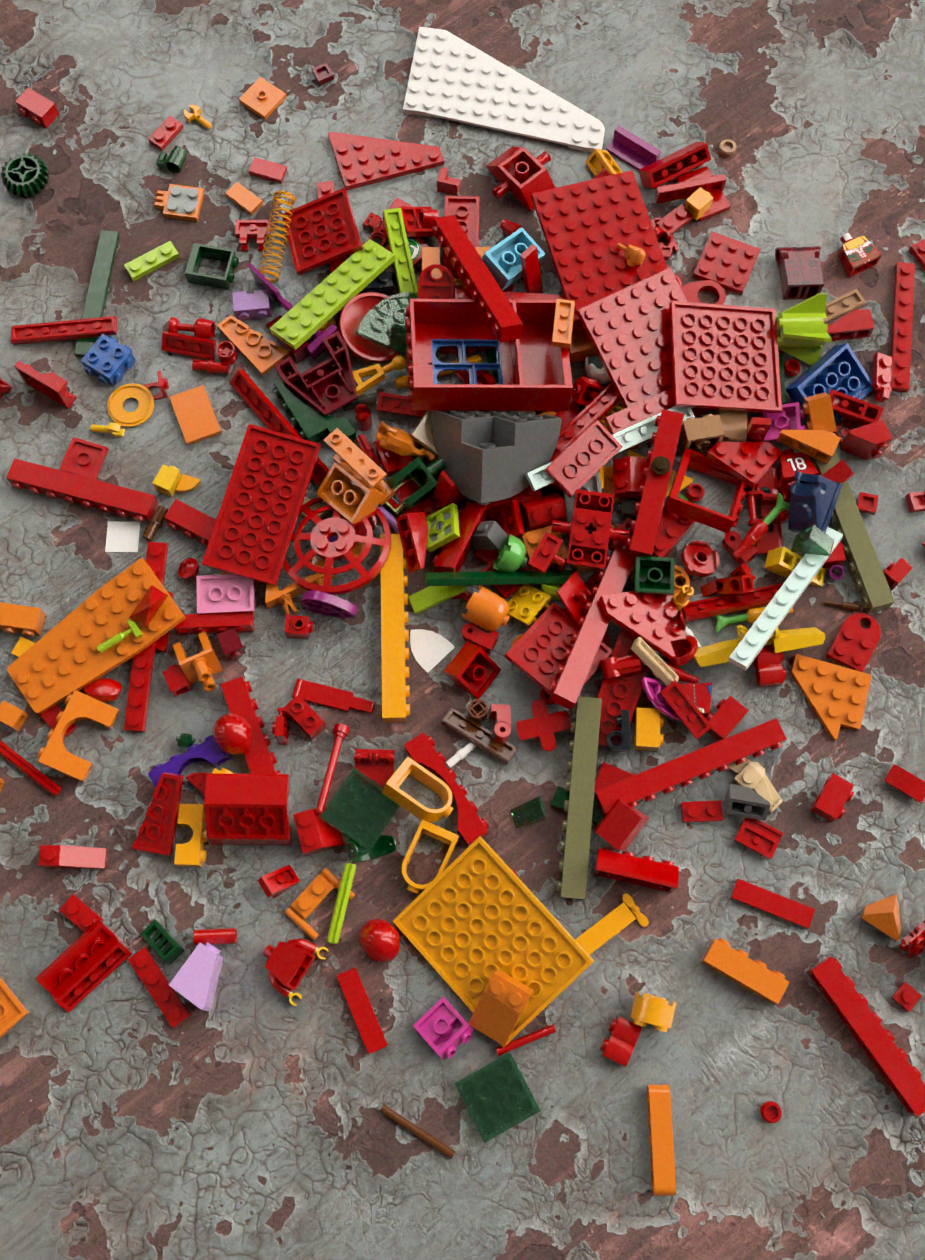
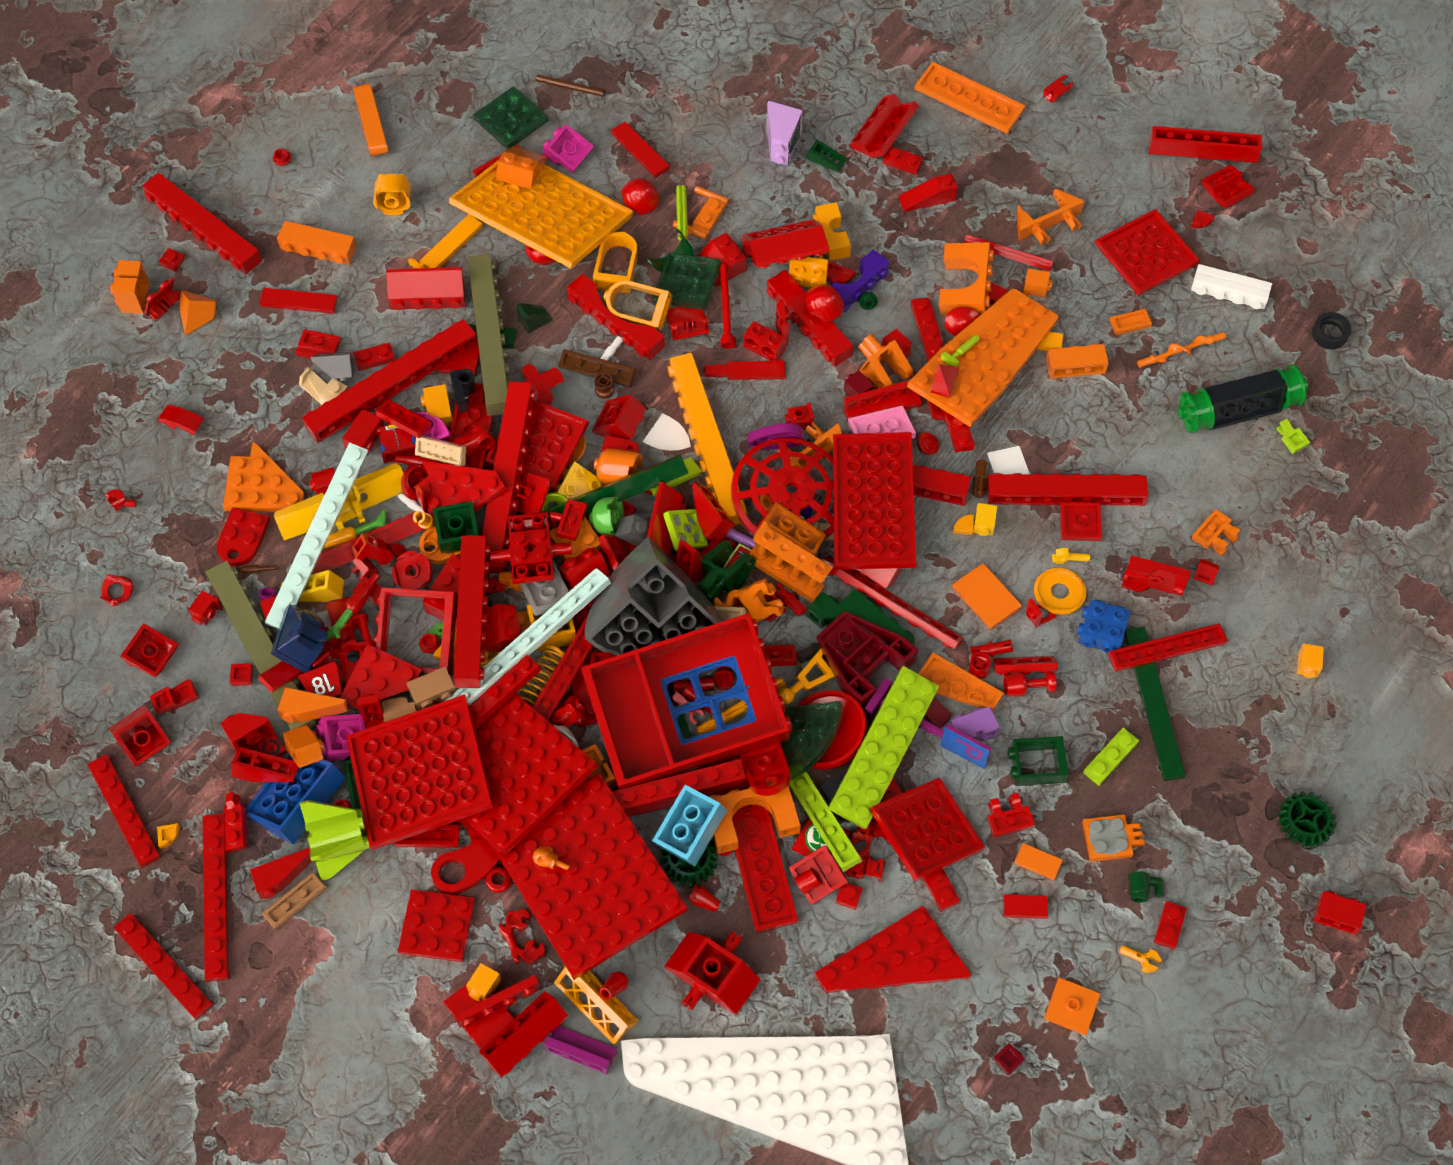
camera: 165 degrees right, 10 degrees down
red plate [128,947,191,1028] -> none
red wing [131,772,184,856] -> none
red piece [194,928,237,945] -> none
light orange piece [258,191,296,282] -> none
red slope [258,864,300,898] -> none
red torso [263,938,329,1006] -> none
red piece [354,404,372,431] -> none
red brick [432,215,523,343] -> none
red panel [437,167,461,196] -> none
leg [488,704,511,744] -> none
red tile [520,244,543,294] -> none
tile [544,420,622,498] -> none
orange plate [551,299,575,349] -> none
red slope [595,799,649,850] -> none
red brick [600,1016,642,1067] -> none
dark brown plate [651,456,671,475] -> none
plate [654,204,693,240] -> none
medium nougat tile [718,139,737,157] -> none
dark red piece [775,246,824,300] -> none
clear green slope [791,524,834,556] -> none
red brick [811,773,854,822] -> none
torso [838,233,882,278] -> none

